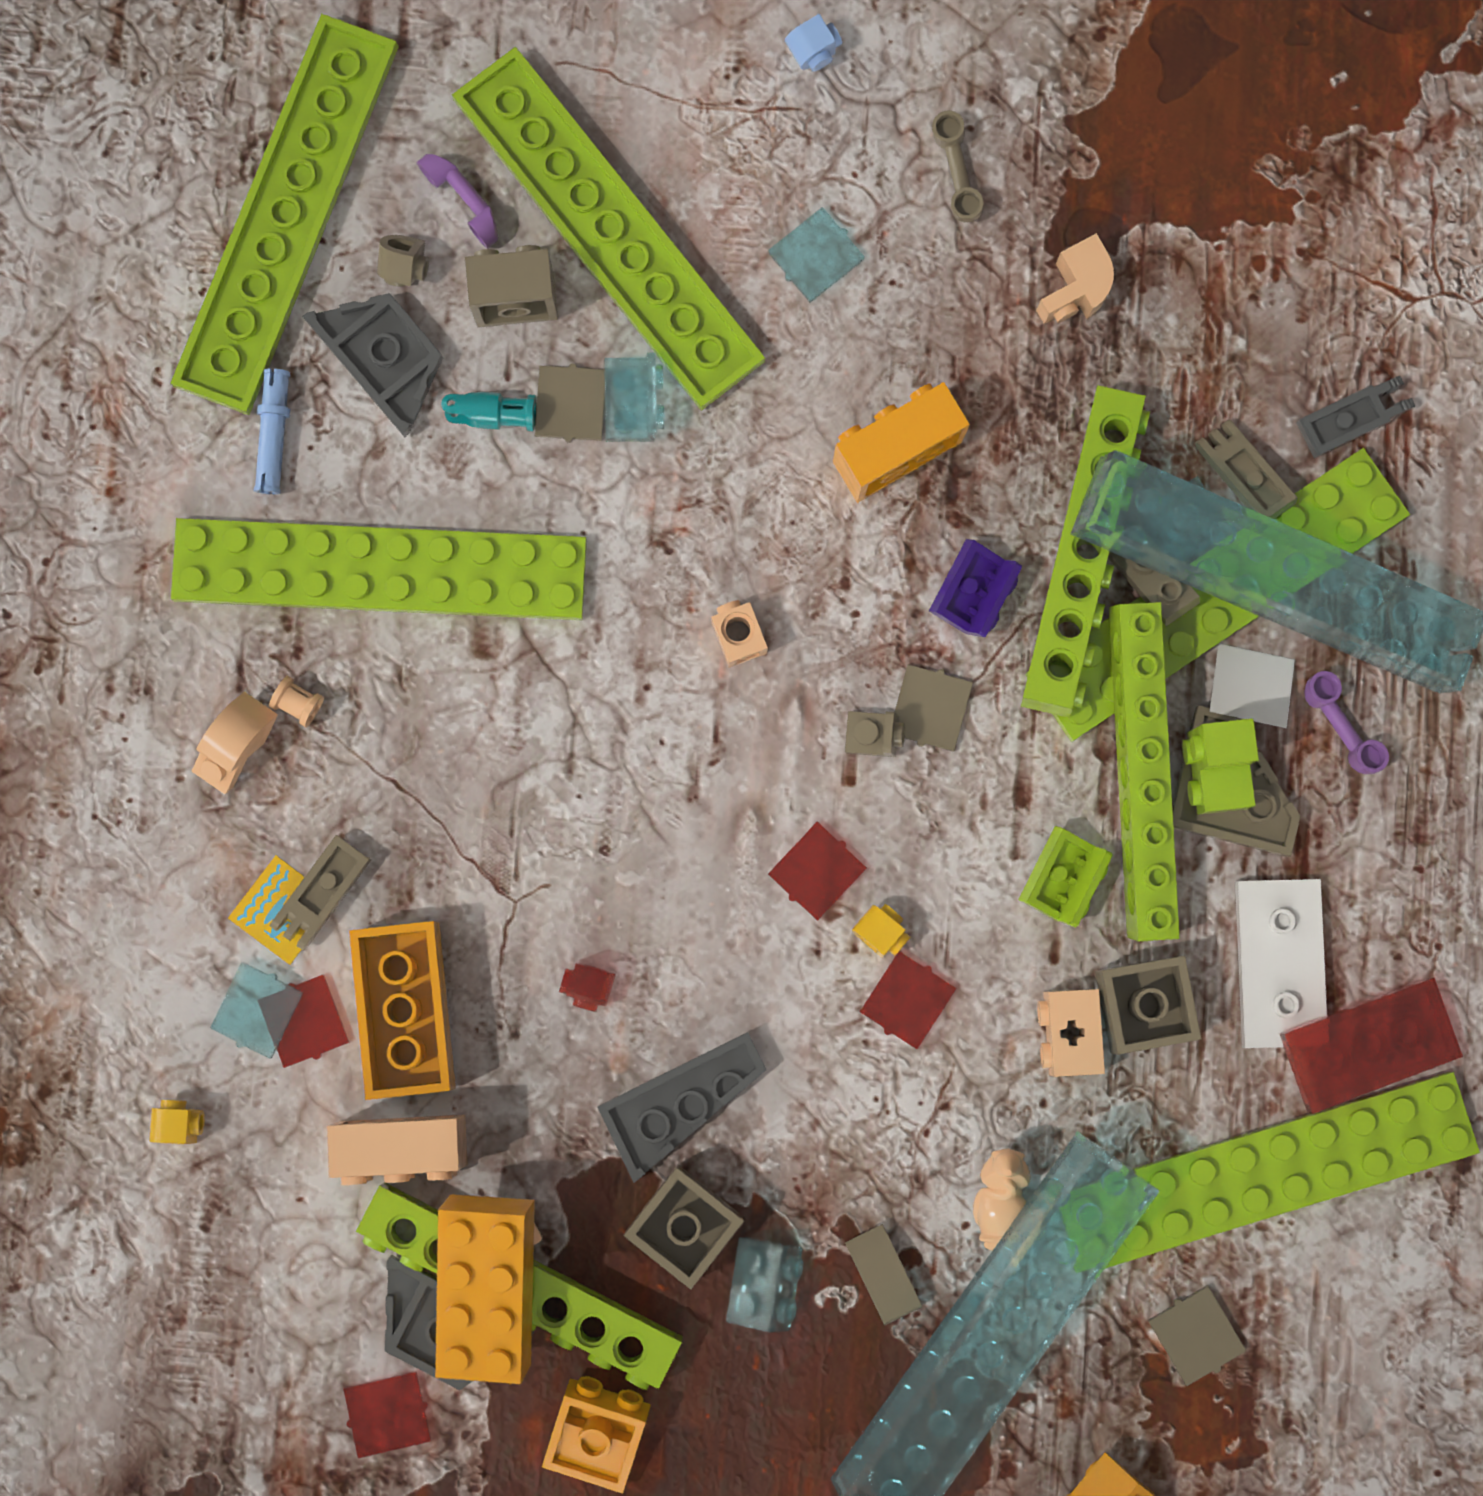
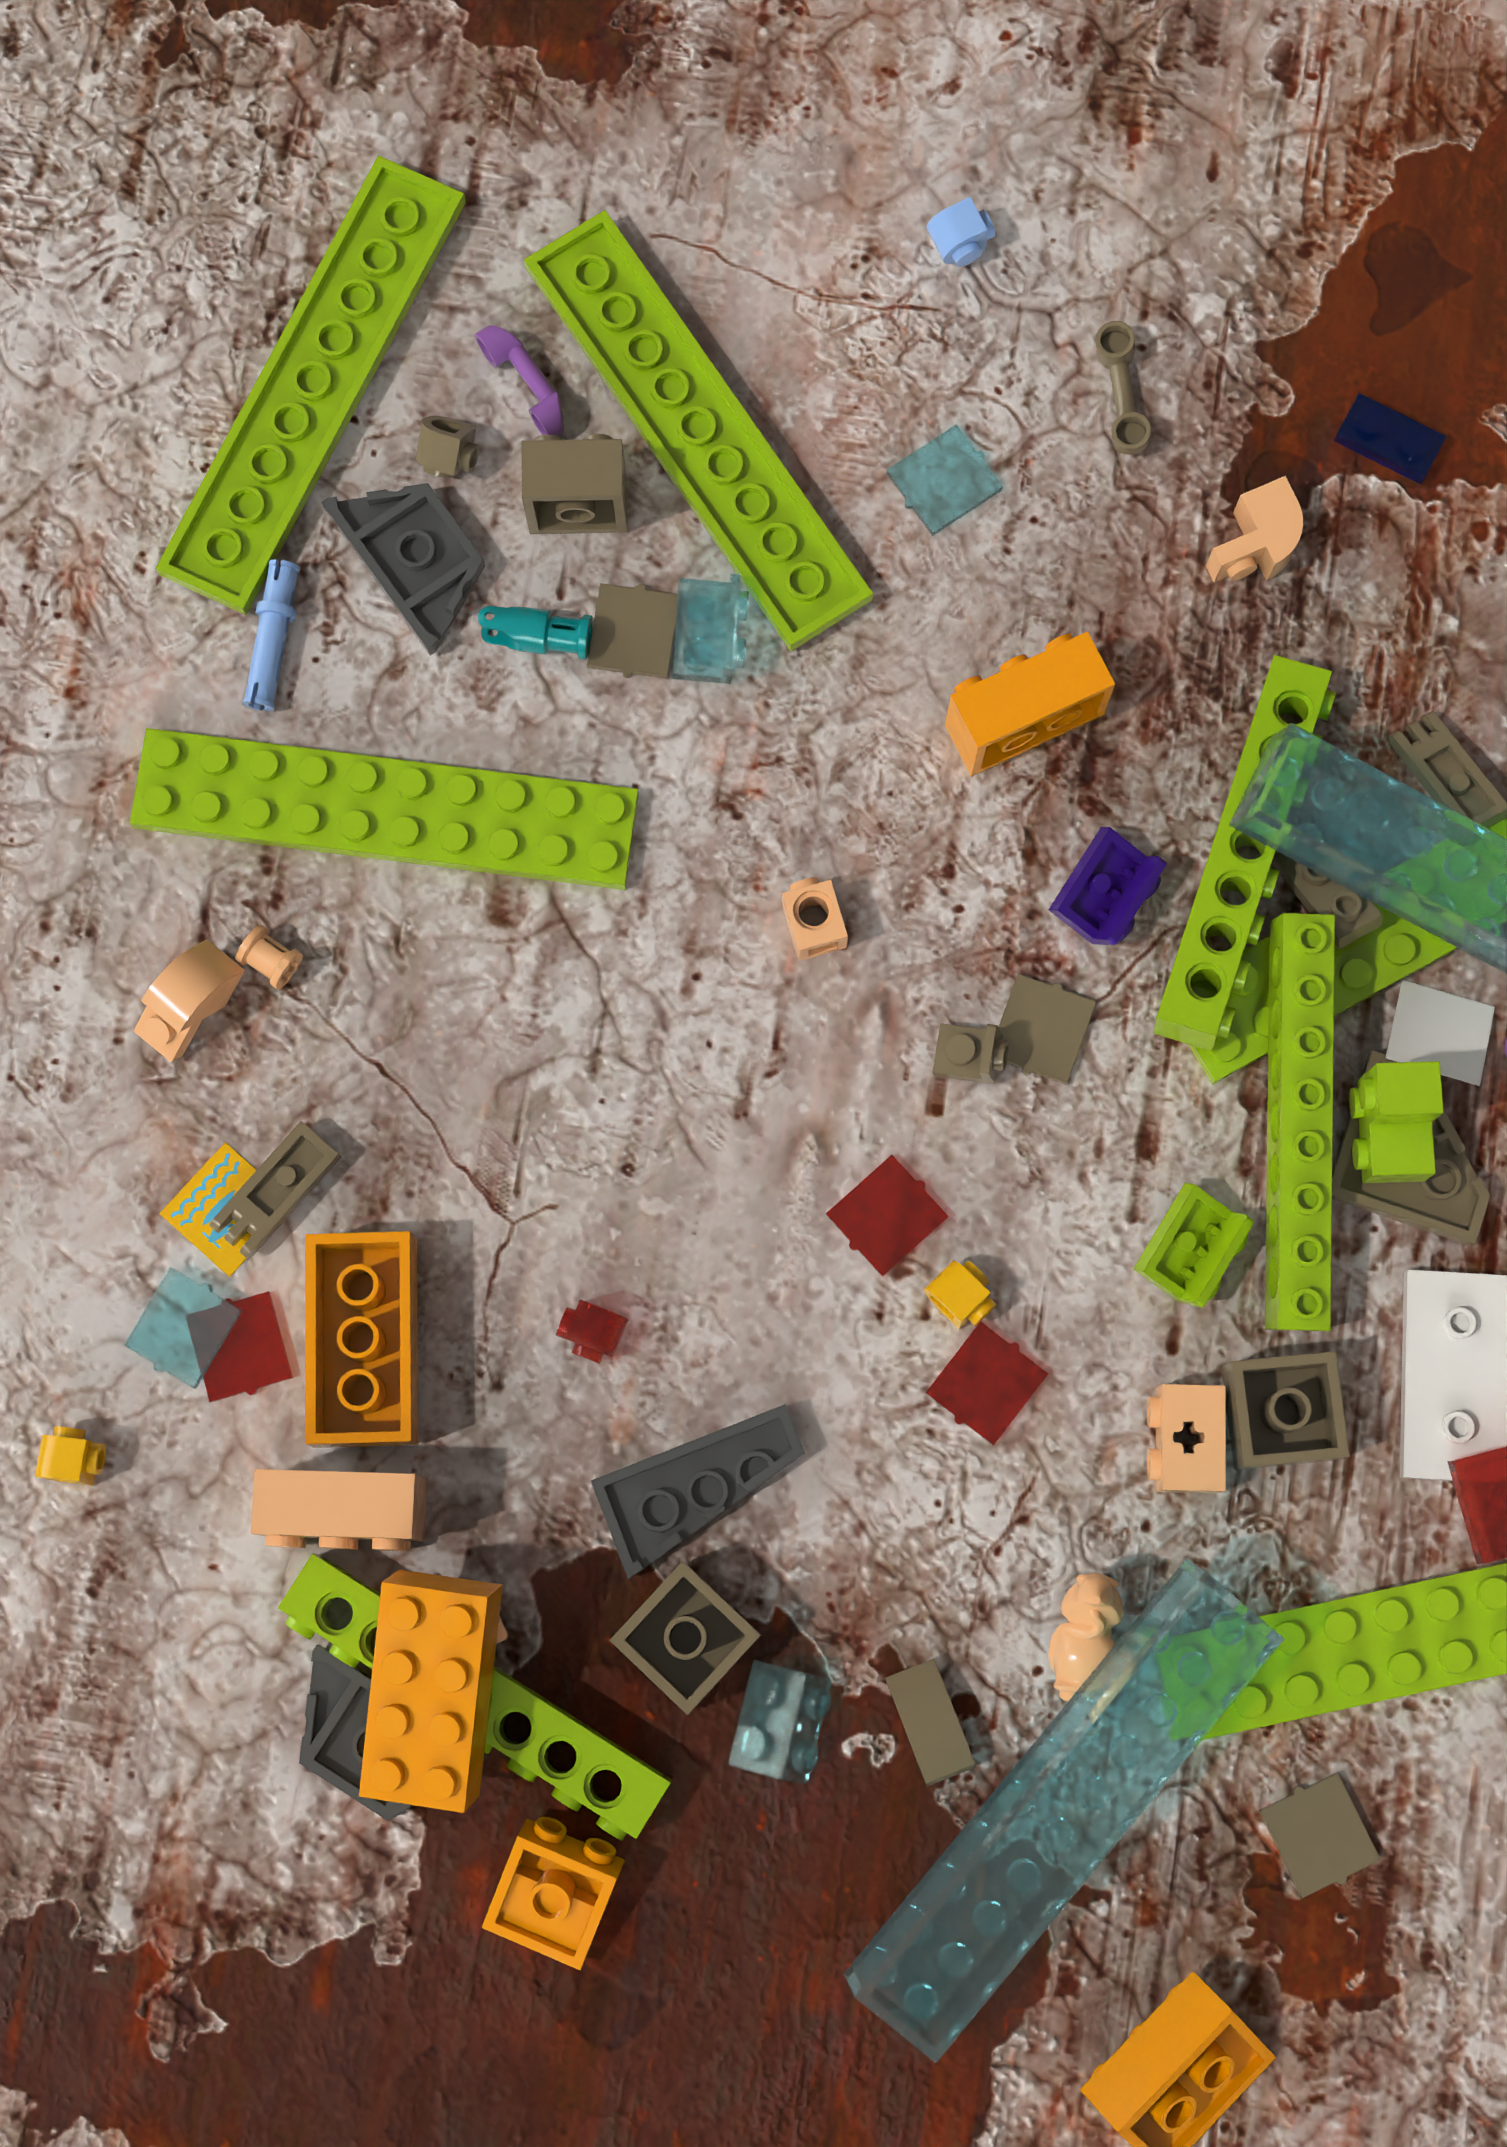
camera: 10 degrees right, 5 degrees down
clear red piece [343,1371,431,1458] -> none
none -> clear blue plate [1334,393,1447,484]

